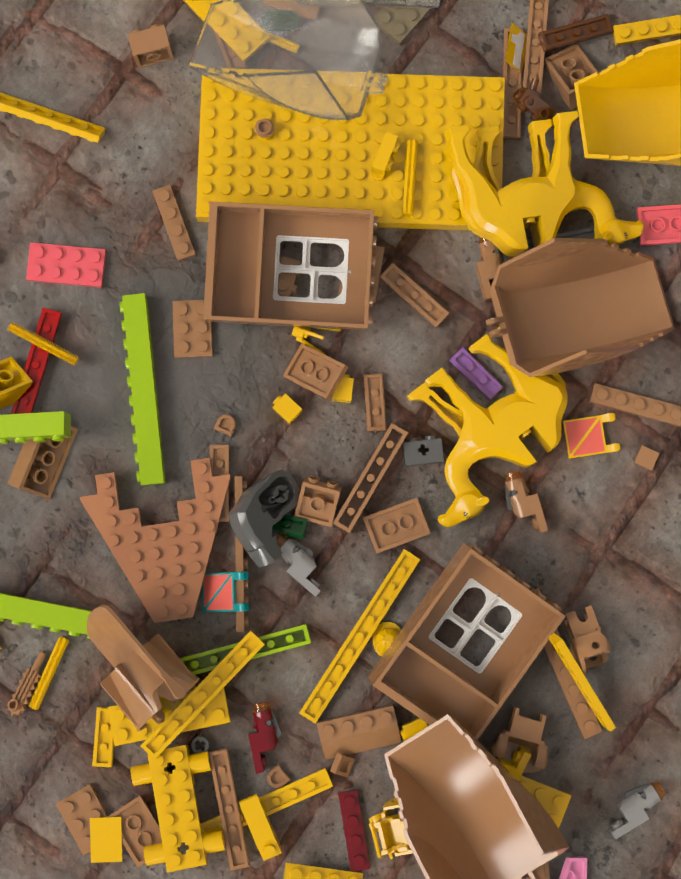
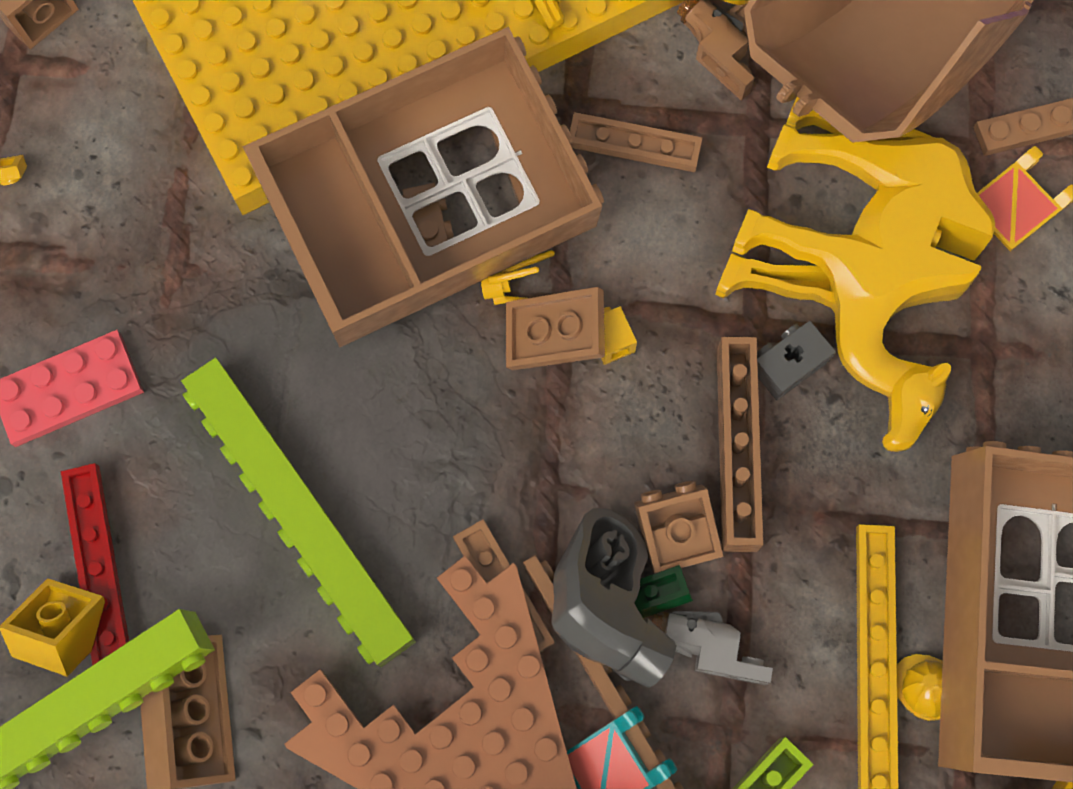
camera: 30 degrees left, 10 degrees down
yellow axle [7,321,80,366] -> none
medium nougat plate [152,185,196,262] -> none
medium nougat plate [172,300,213,358] -> none
medium nougat tile [213,414,236,437] -> none
medium nougat plate [255,119,274,138] -> none
yellow brick [272,393,303,425] -> none
medium nougat tile [363,373,387,432] -> none
medium nougat plate [363,498,431,554] -> none
medium lavender tile [449,347,503,401] -> none
medium nougat plate [504,471,548,533] -> none

